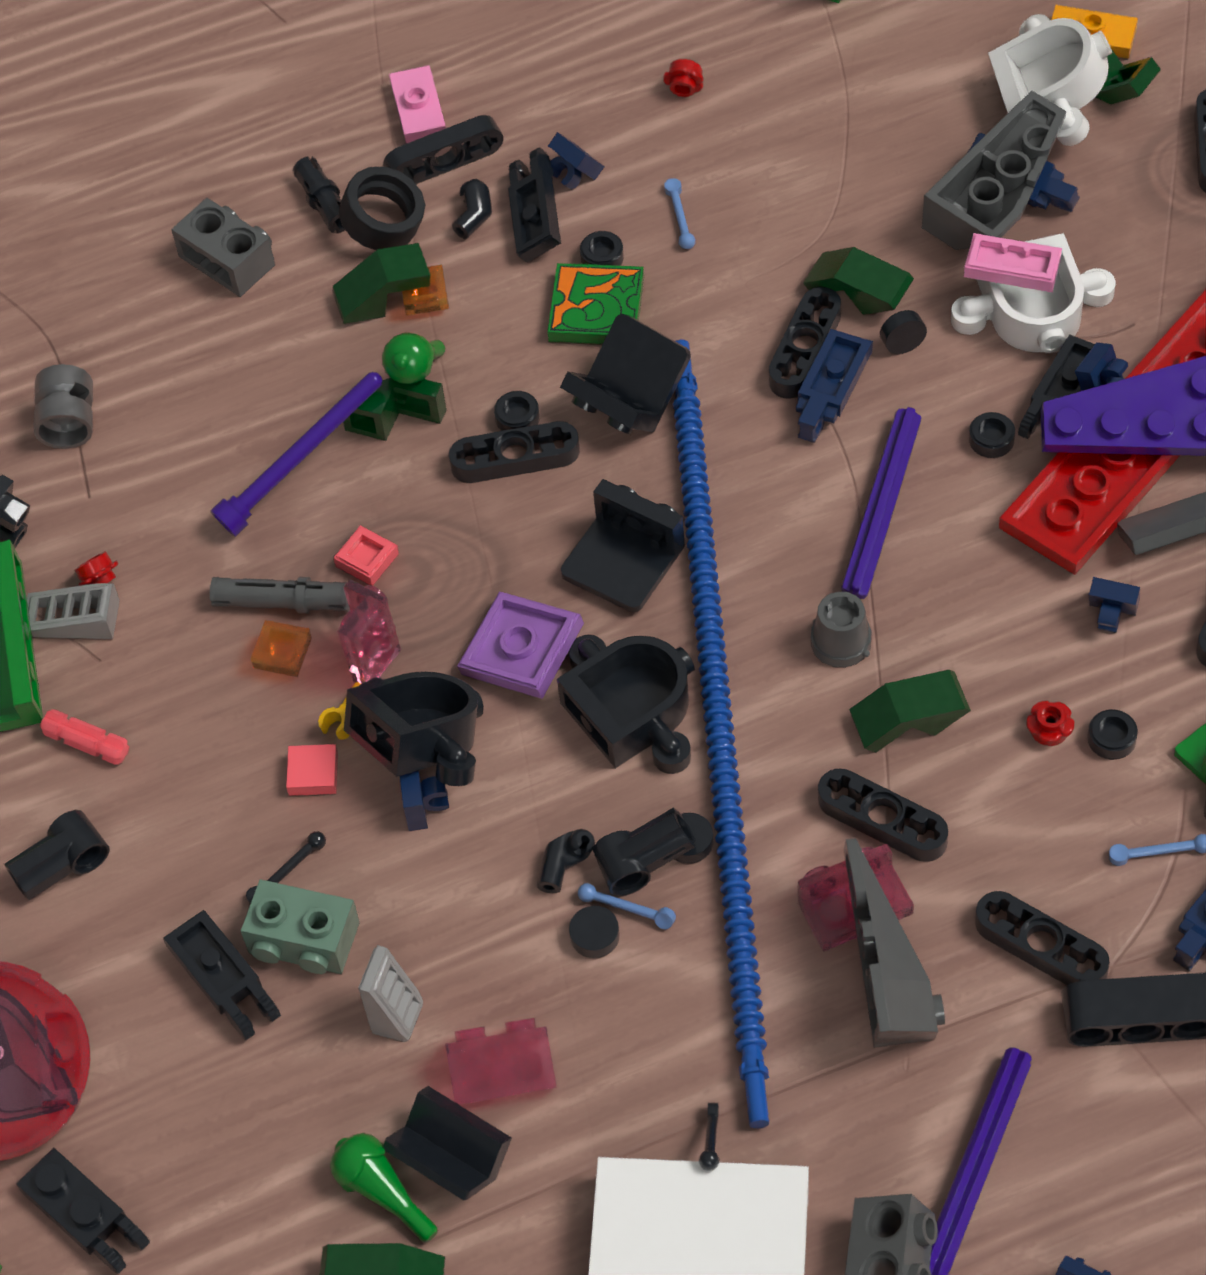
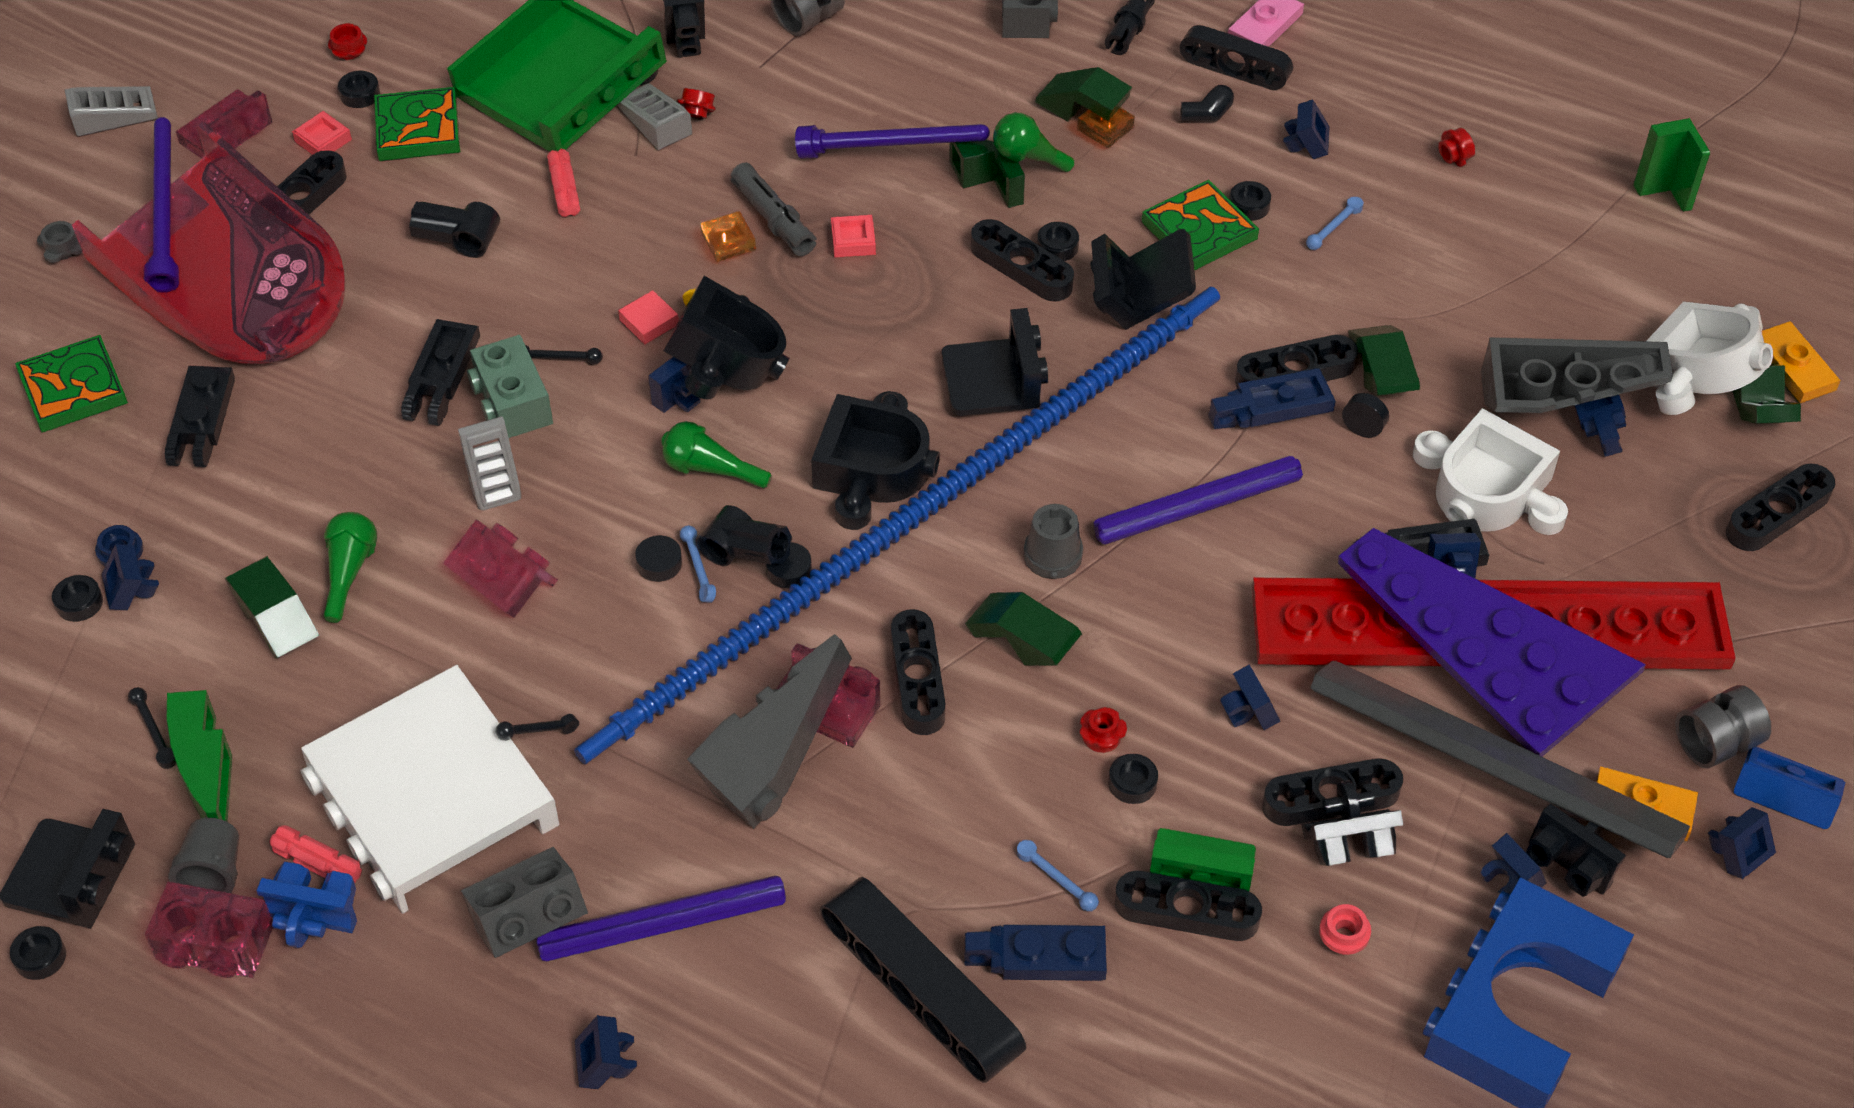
camera: 45 degrees right, 5 degrees down
clear pink bracket [337,580,401,684] -> none
black tyre [339,167,425,250] -> none
black panel [383,1086,512,1200] -> none
medium lavender plate [457,591,584,699] -> none
black hinge [508,148,561,263] -> none
black arm [537,829,595,894] -> none
bright pink plate [964,233,1062,292] -> none
black tile [969,412,1015,458] -> none
black beam [975,891,1110,985] -> none
none -> green piece [661,421,772,489]

